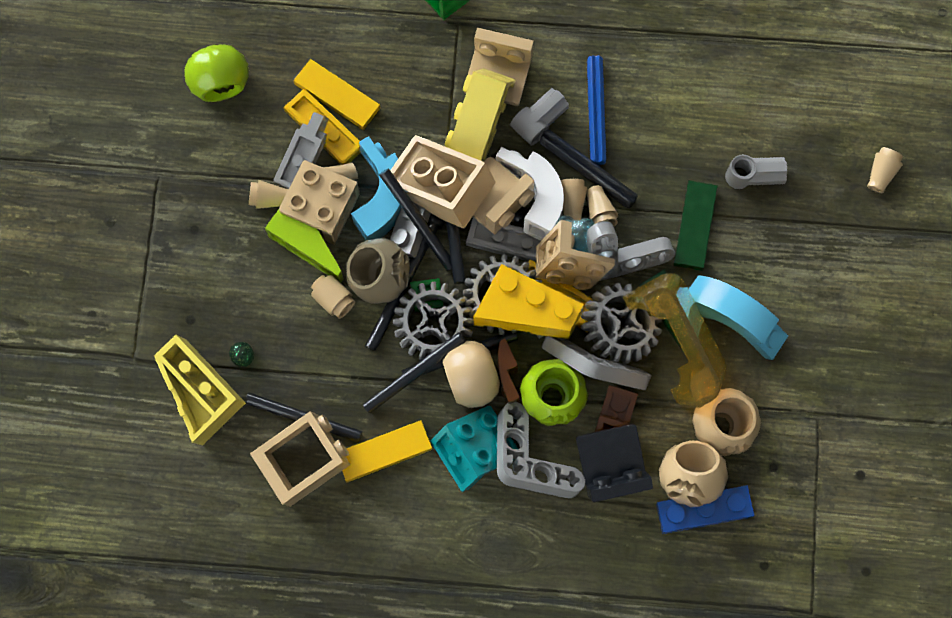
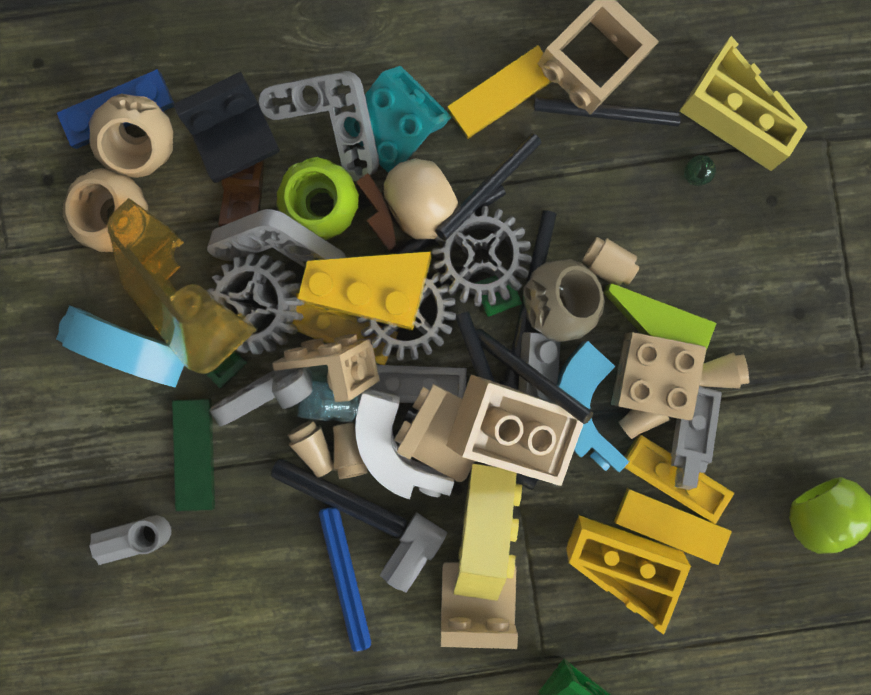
camera: 165 degrees right, 15 degrees up
none -> yellow wedge [566,515,691,635]

